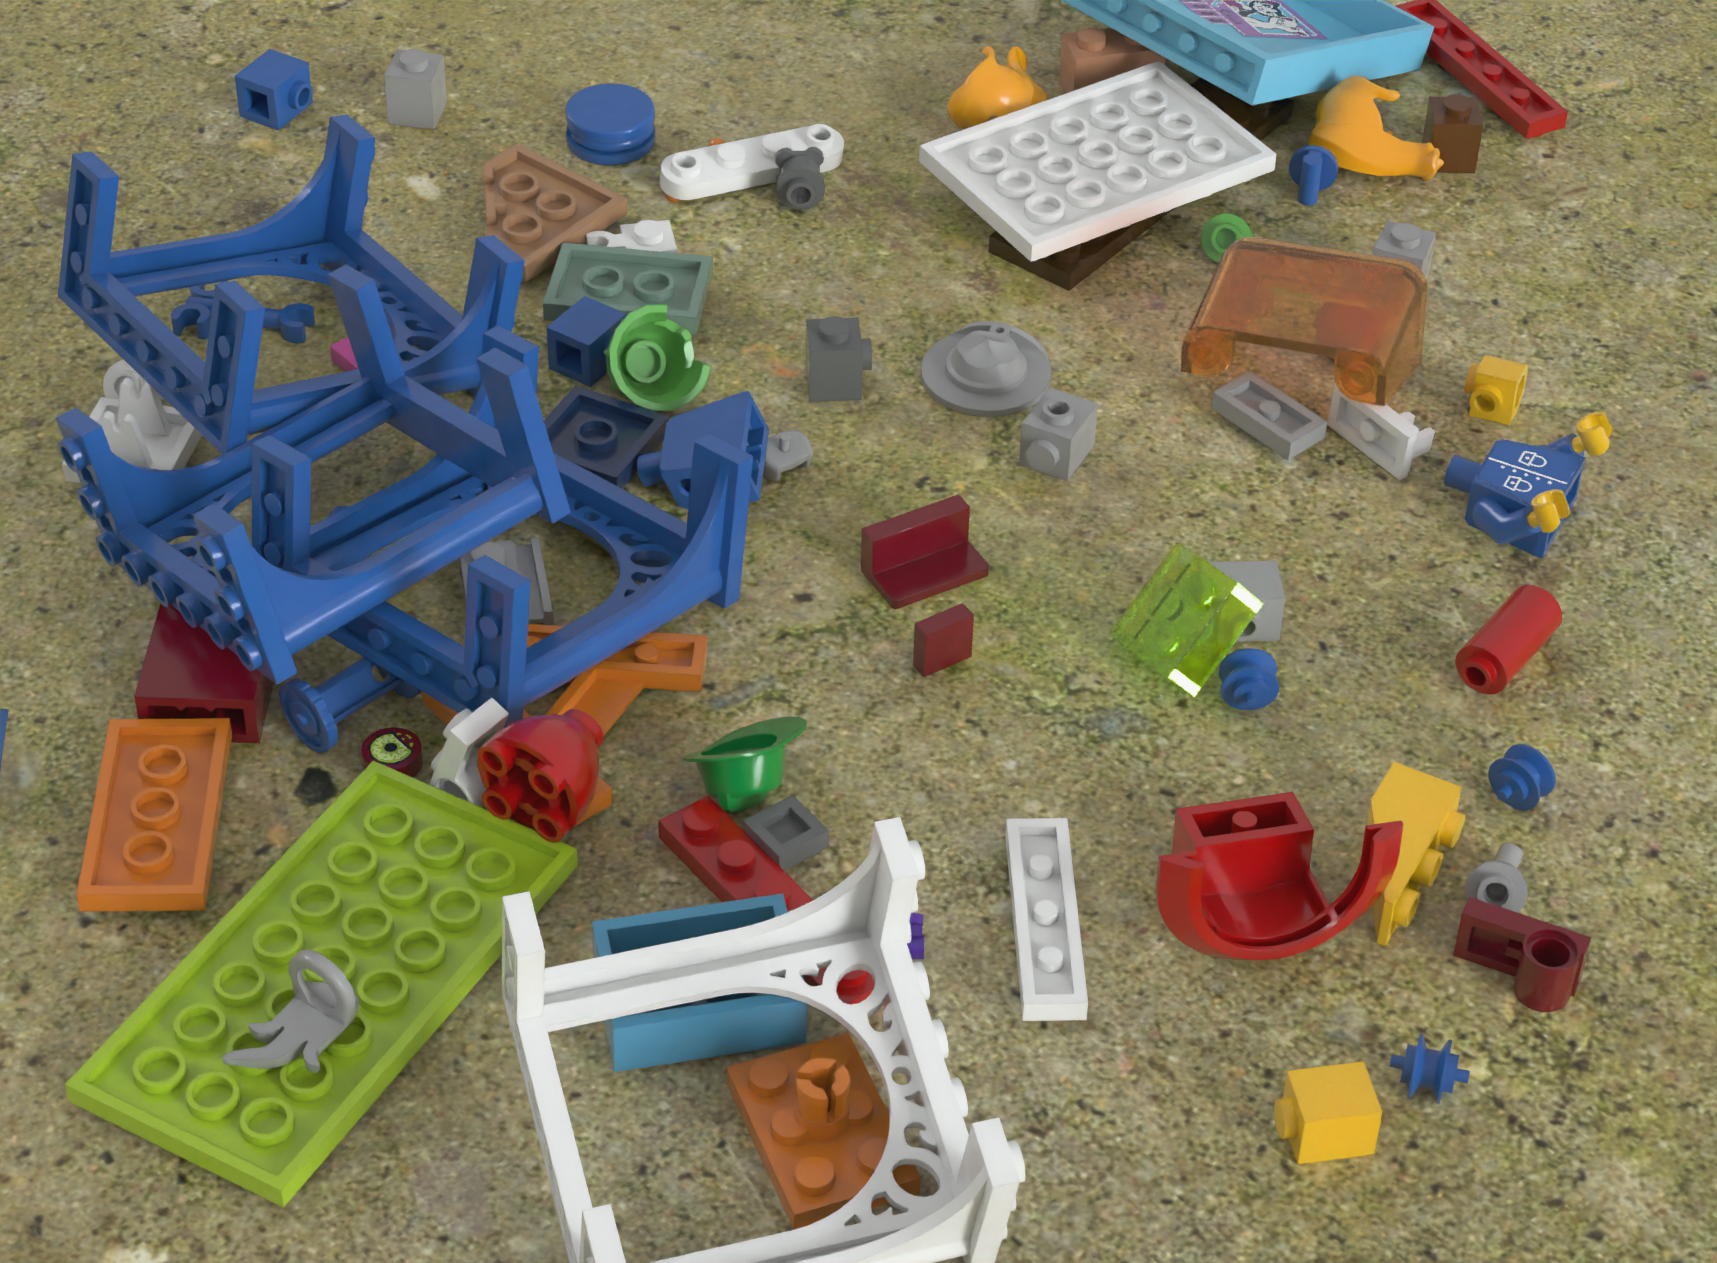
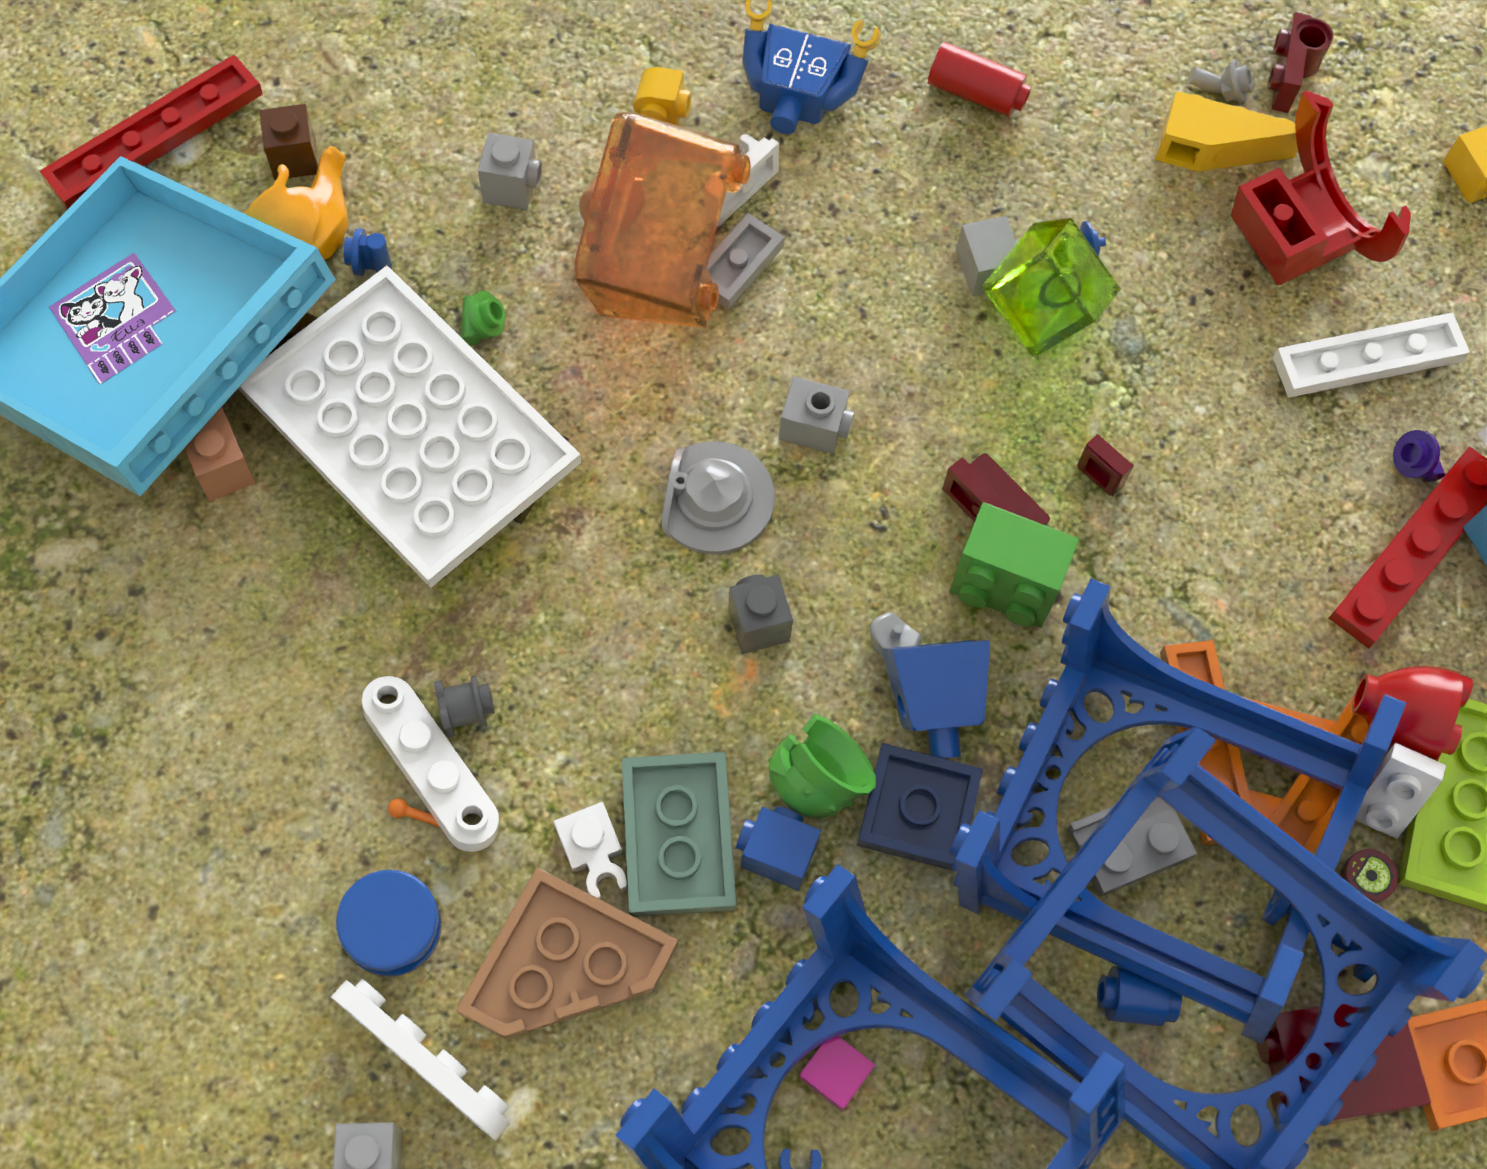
camera: 105 degrees left, 25 degrees up
green piece [684,716,807,813] -> none
dark grey plate [743,795,829,871] -> none
light orange piece [947,46,1048,129] -> none
blue wheel [1389,1033,1470,1104] -> none
blue wheel [1488,744,1556,811] -> none
none -> white plate [331,979,510,1141]
none -> bright green brick [949,502,1079,628]

